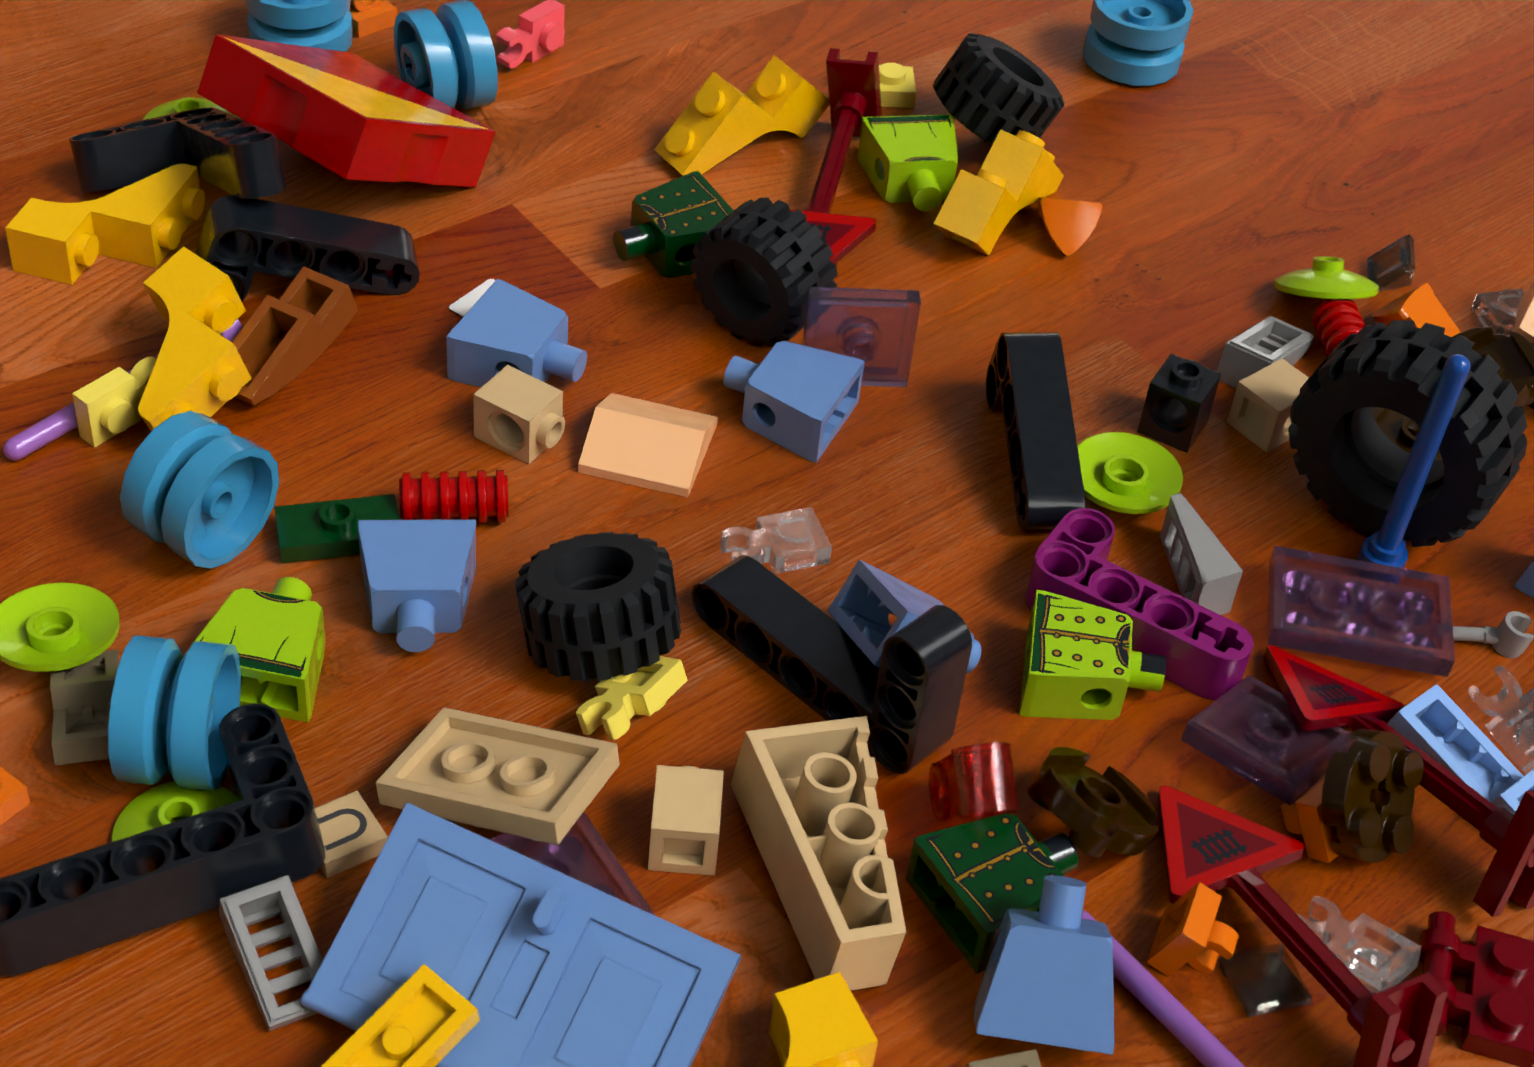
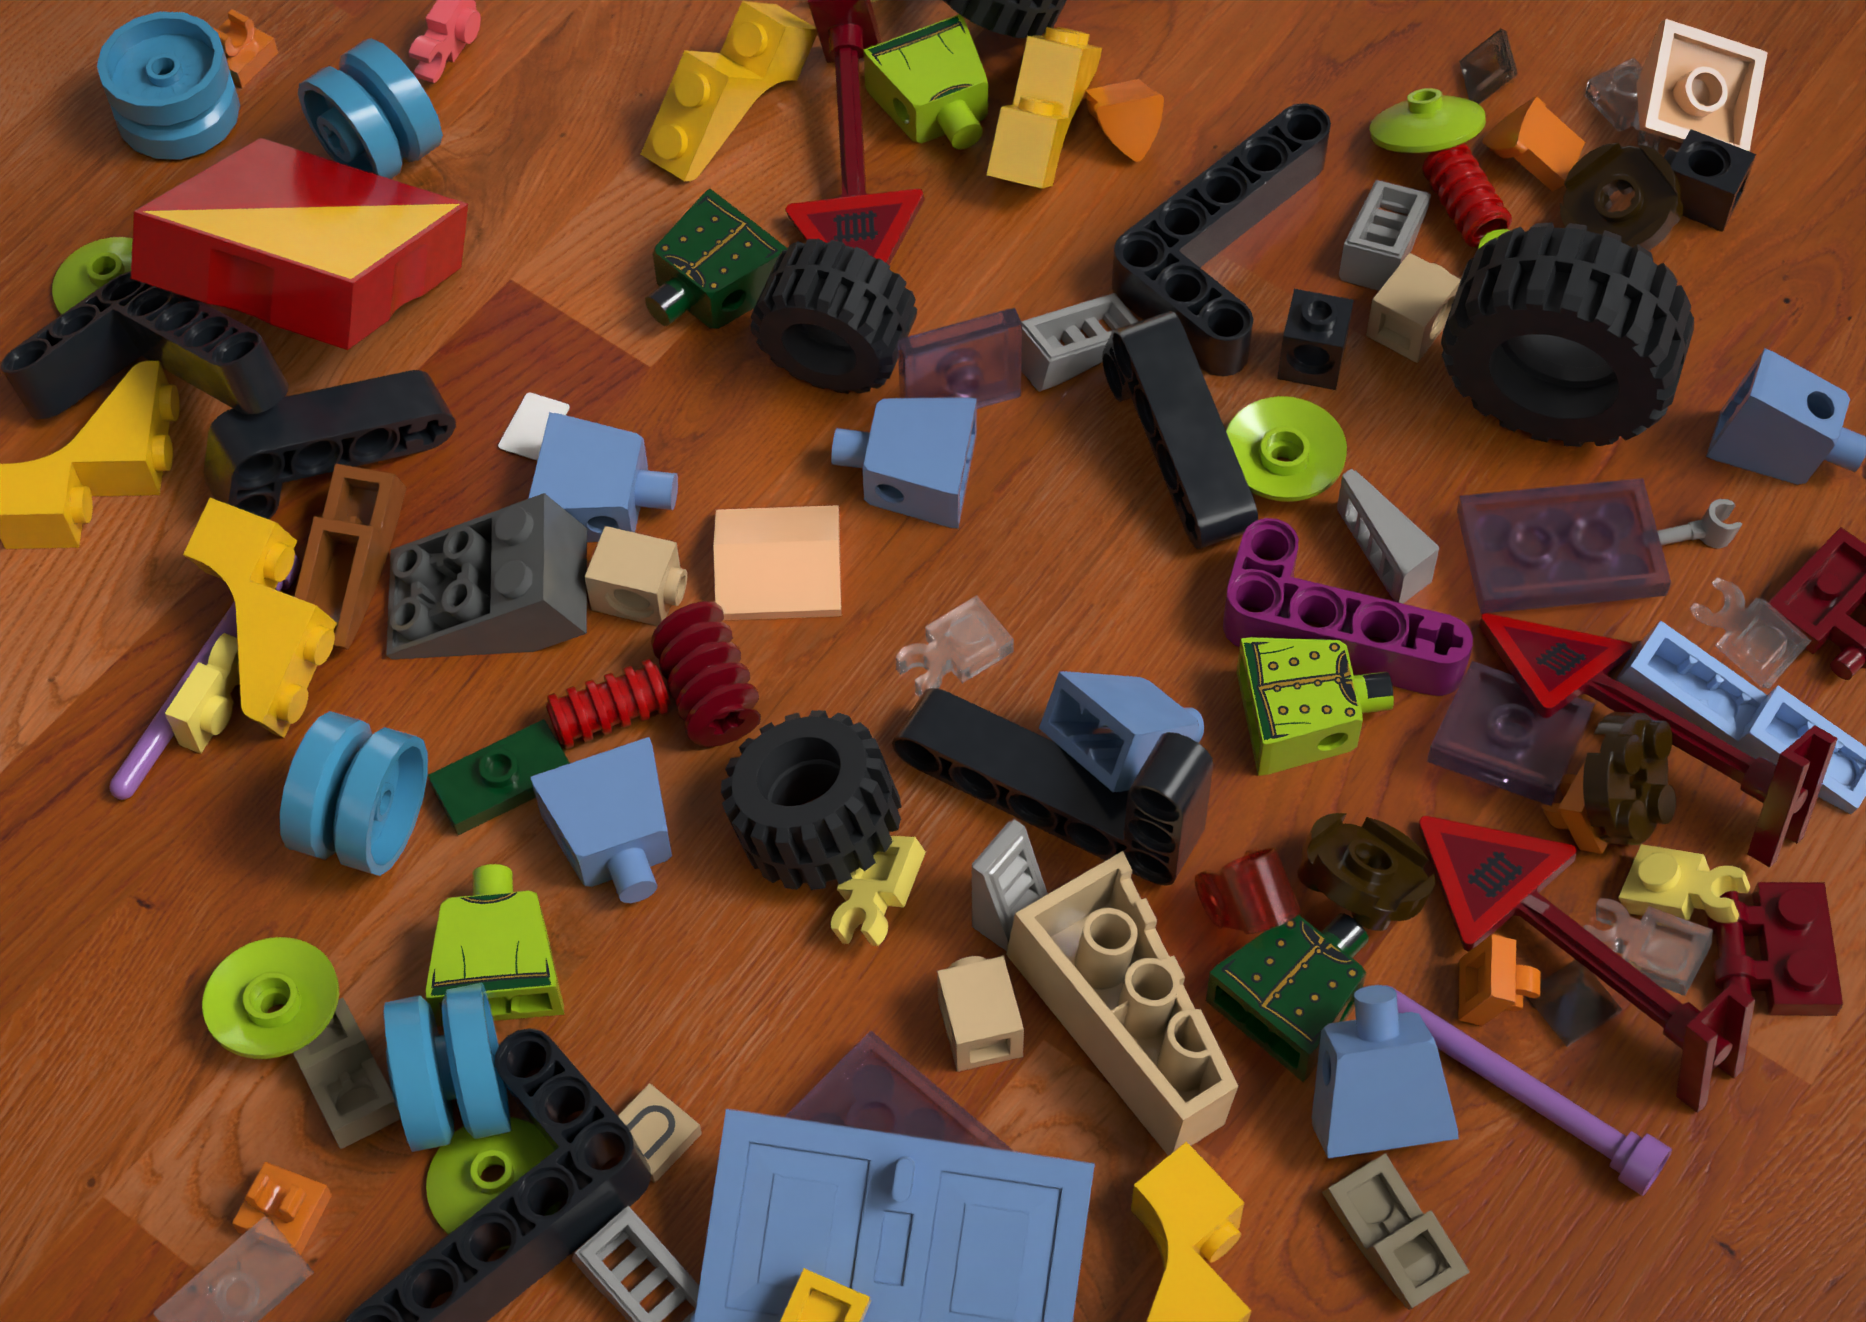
camera: 10 degrees left, 15 degrees up
tan plate [375,707,620,845] -> none
blue piece [1356,354,1470,583] -> none
none -> dark grey slope [386,493,587,660]
none -> dark red piece [650,601,761,747]
none -> light grey slope [972,819,1048,951]
none -> light grey slope [1010,293,1139,391]
none -> black beam [1112,103,1331,377]
none -> light yellow plate [1618,844,1750,924]

